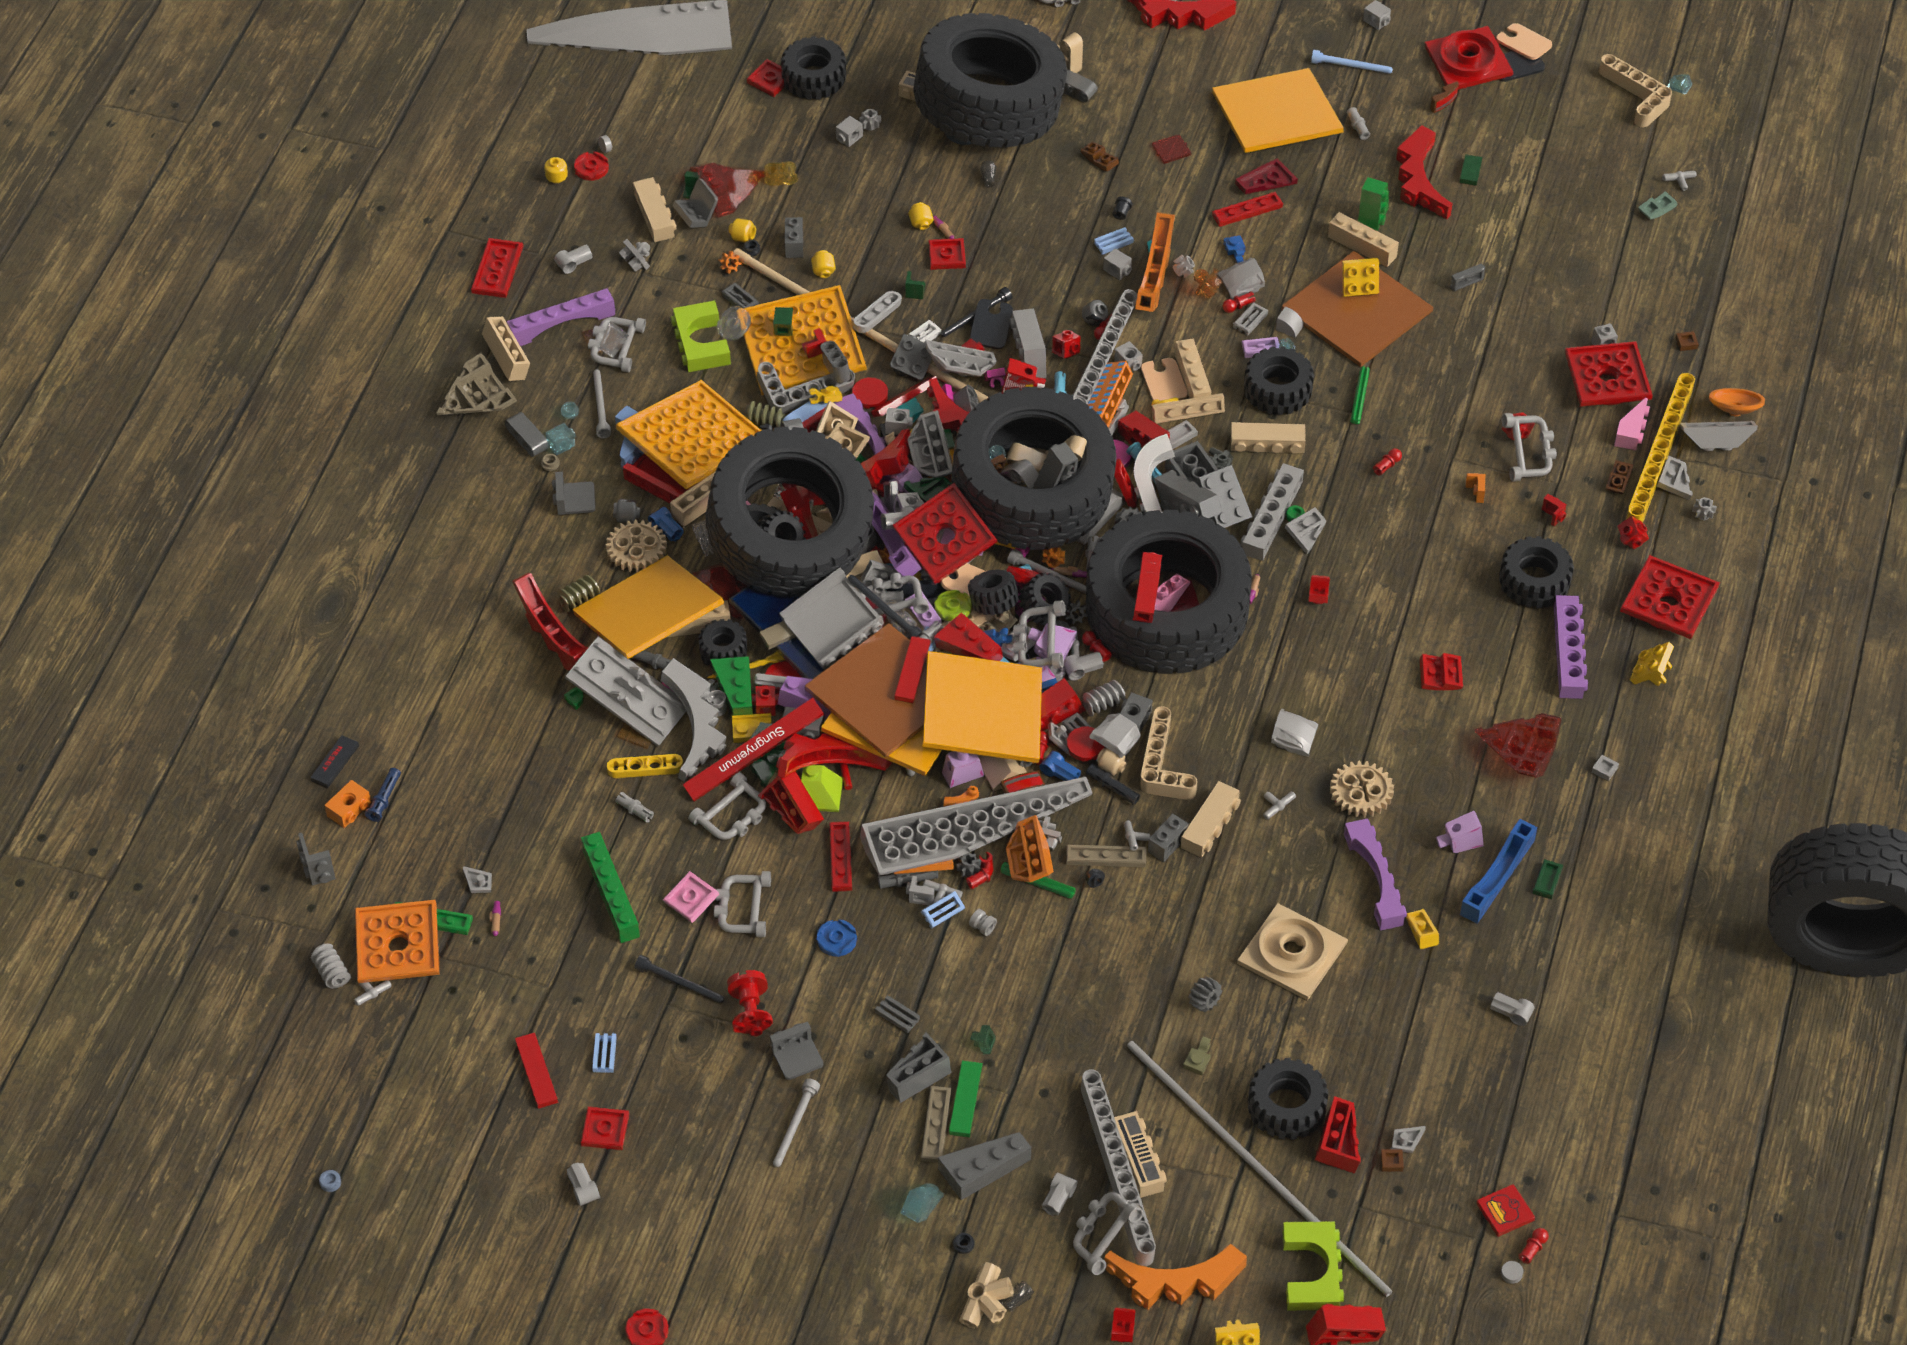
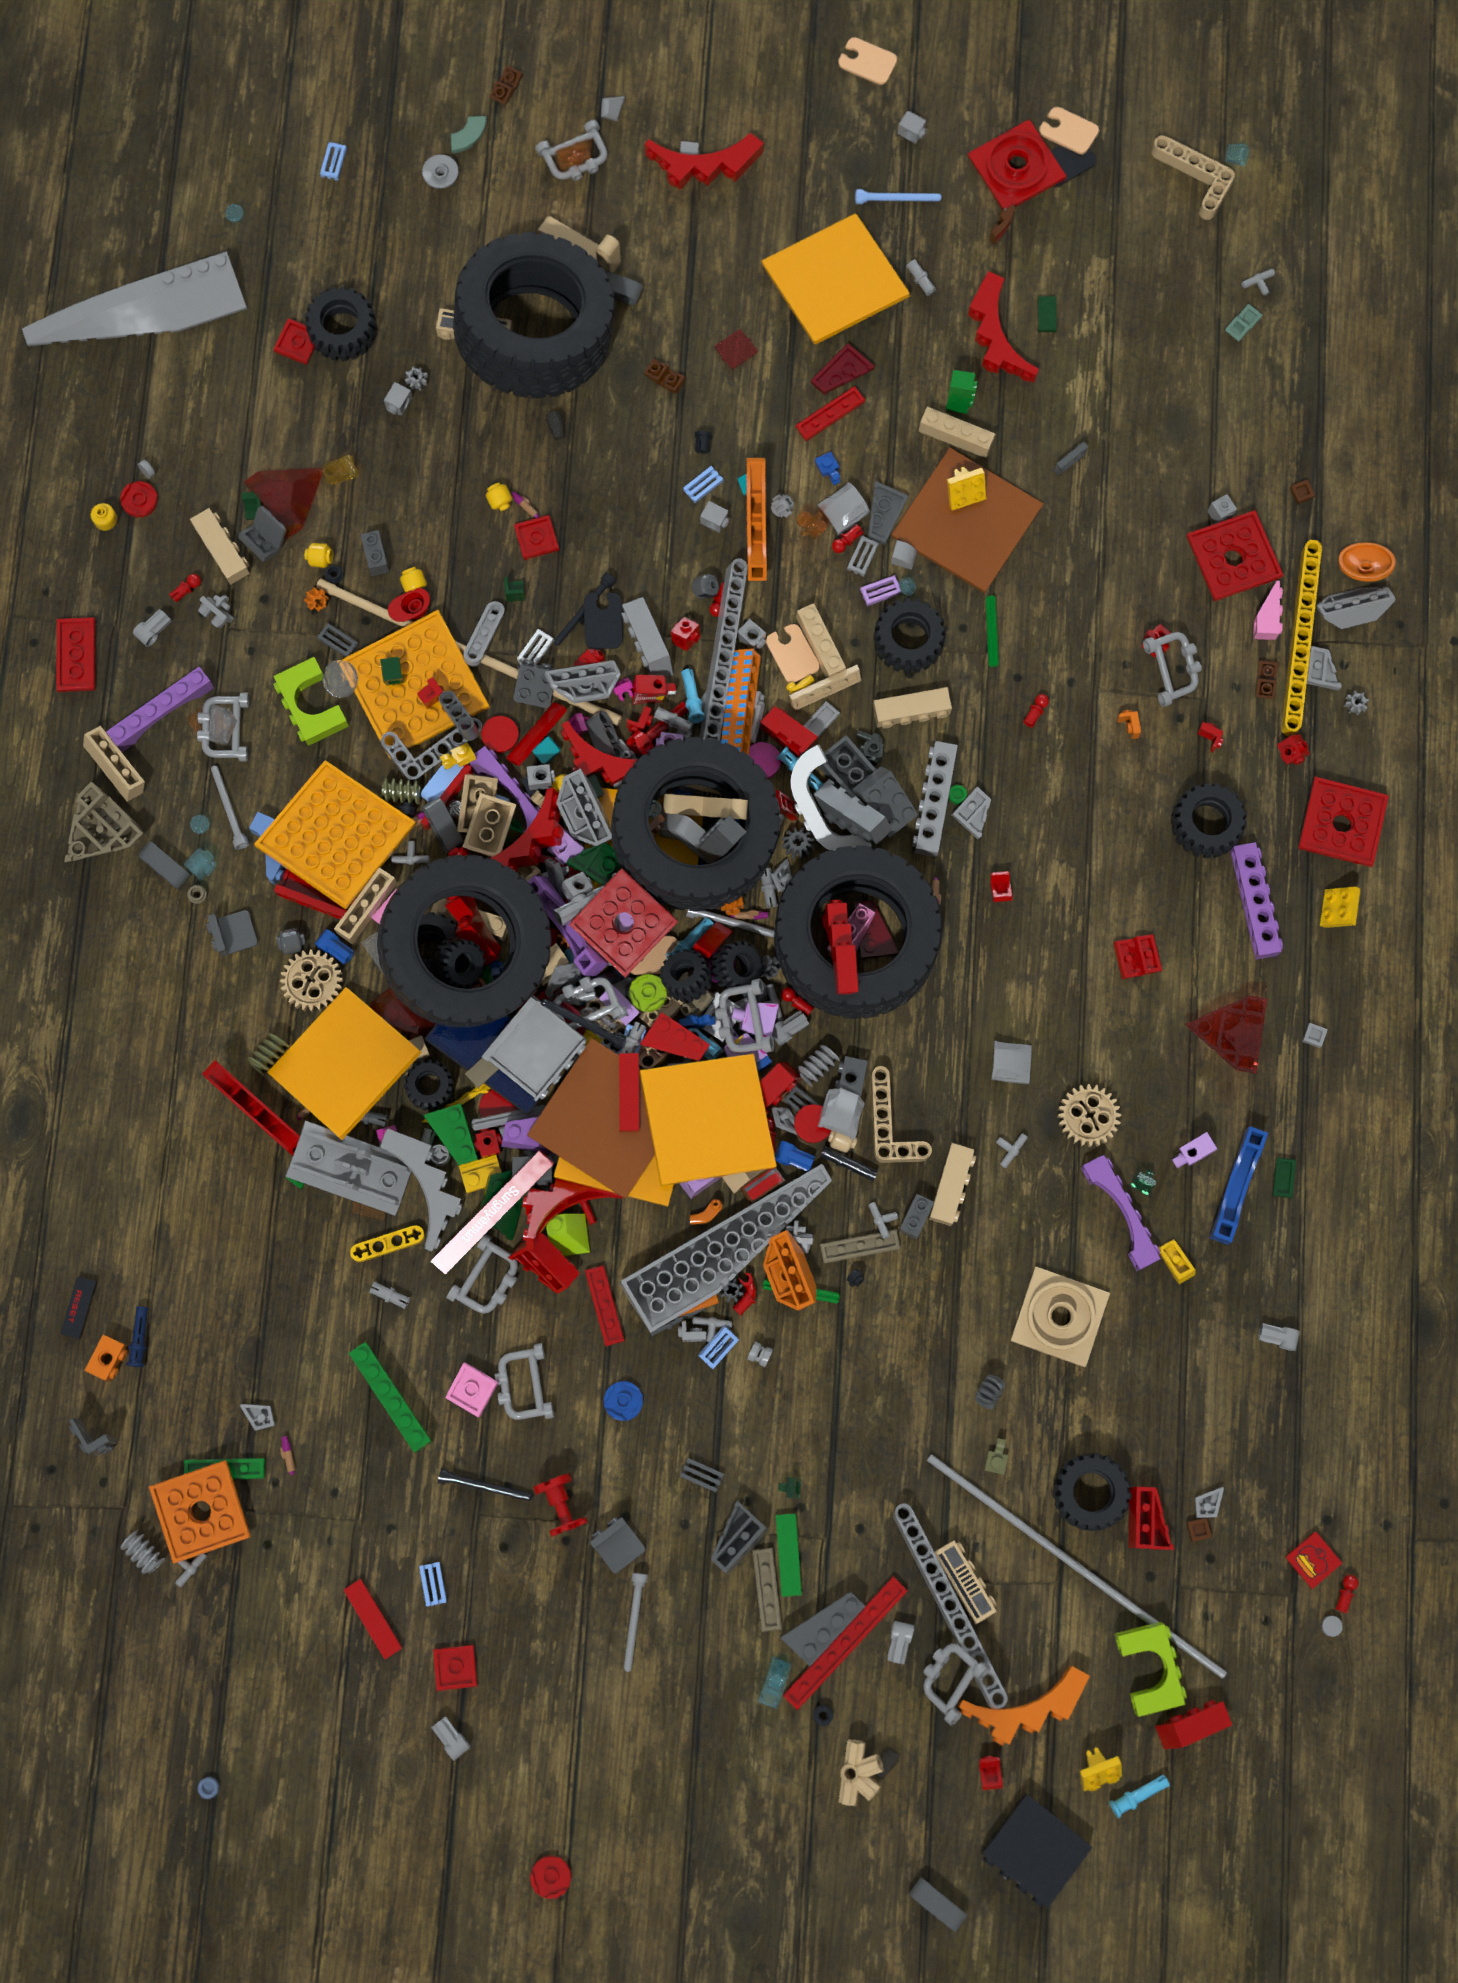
camera: 15 degrees left, 25 degrees up
none -> red pin [169,574,201,603]
none -> red piece [388,588,430,622]
none -> red tile [782,1577,908,1710]
none -> dark grey wing [868,481,909,545]
none -> clear green tile [1131,1169,1157,1195]

